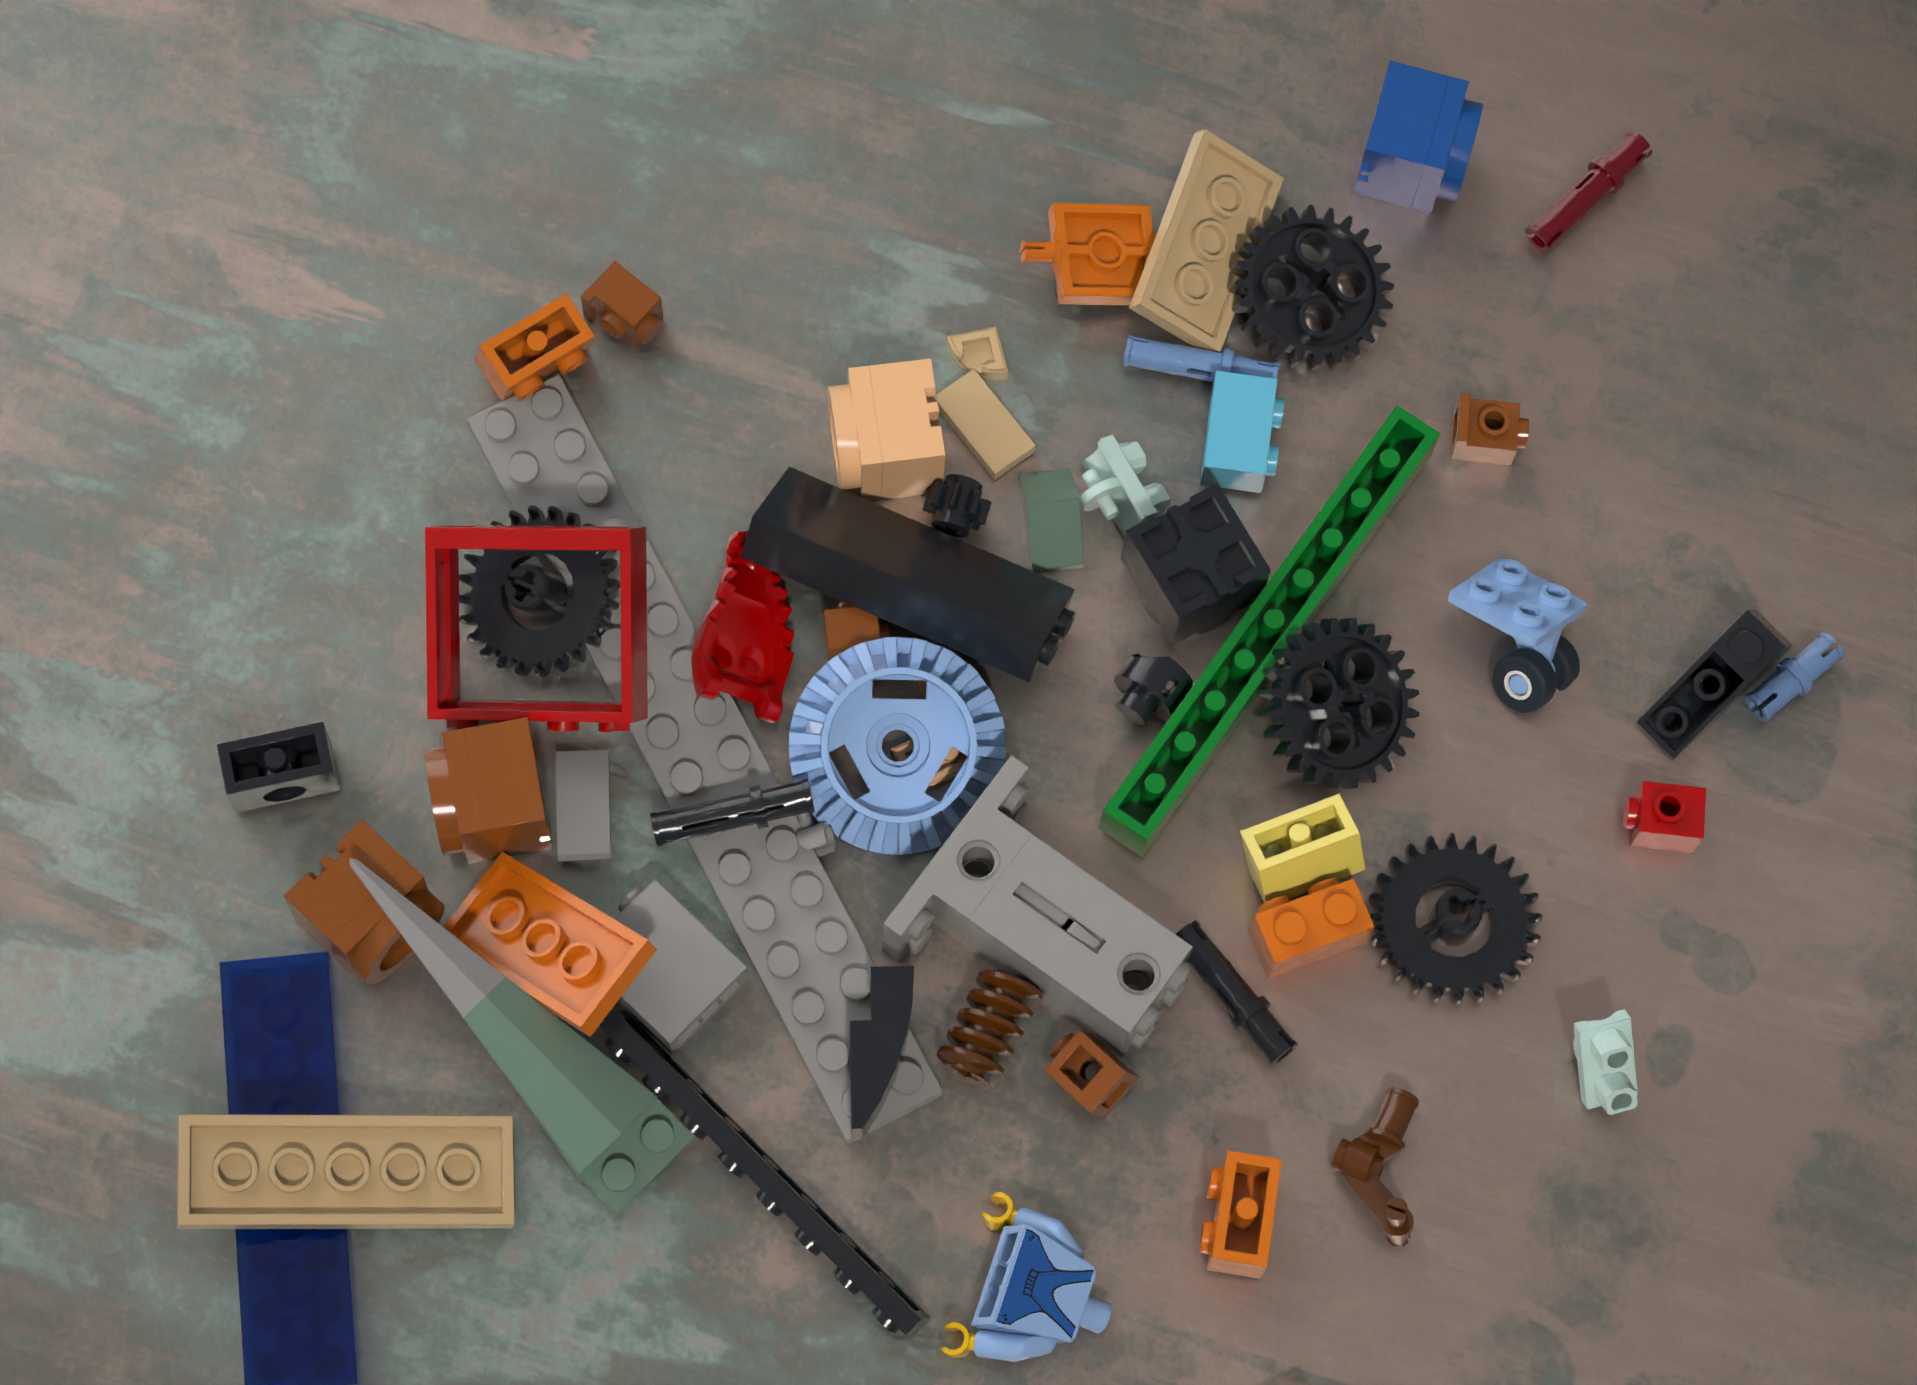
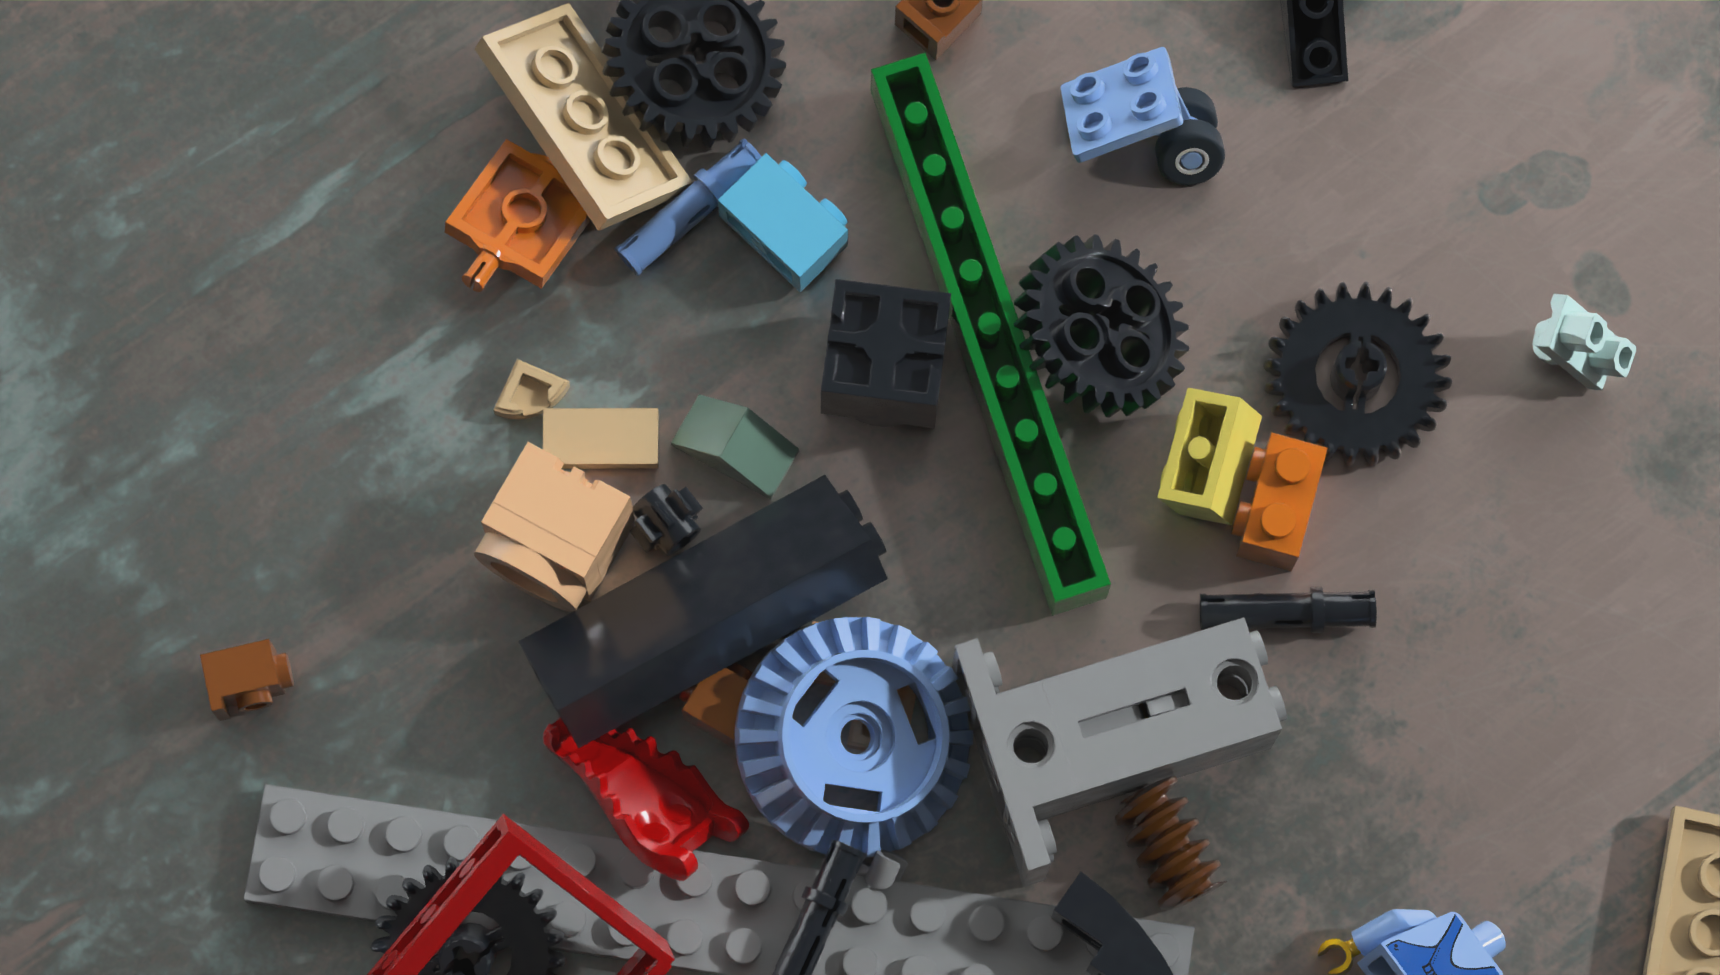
camera: 50 degrees left, 5 degrees up
orange brick [474,293,595,401] -> none
dark orange brick [1044,1029,1140,1118] -> none
light aqua hips [1080,434,1171,538] -> none
black piece [1114,653,1193,726] -> none
orange brick [1199,1150,1282,1279] -> none
reddish brown pin [1332,1087,1419,1247] -> none
red brick [1623,781,1706,853] -> none

